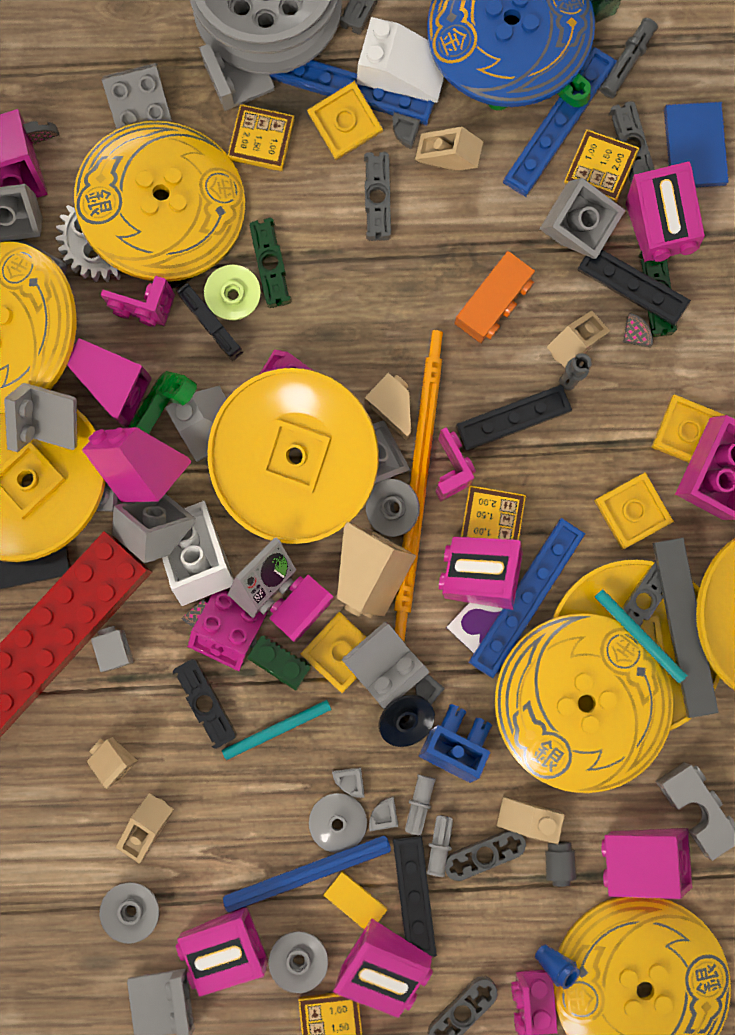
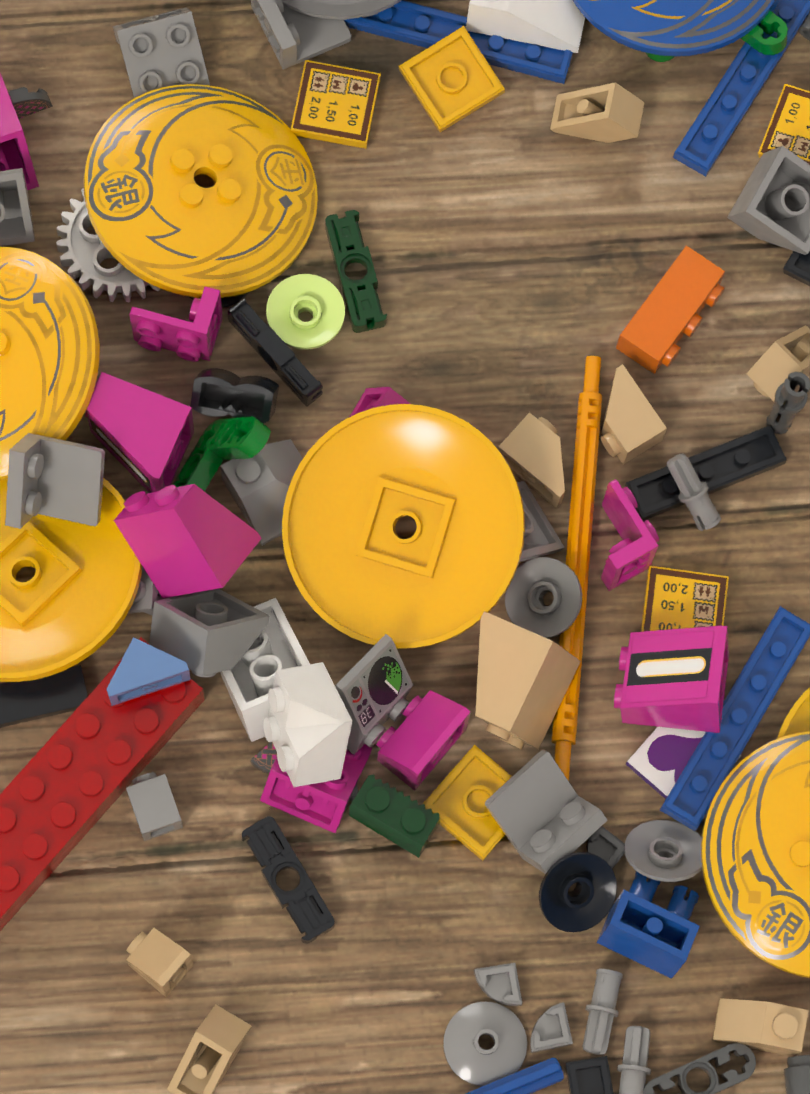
camera: 10 degrees left, 10 degrees down
teal bar [222,700,332,760] -> none
dark grey piece [364,152,391,241] -> none
dark grey tile [393,112,420,149] -> none
none -> medium blue slope [107,637,191,706]
none -> black brick [190,368,279,423]
none -> white slope [263,662,352,787]
none -> tan slope [601,364,667,464]
none -> light grey dish [624,820,702,882]
none -> light grey axle [667,453,721,531]

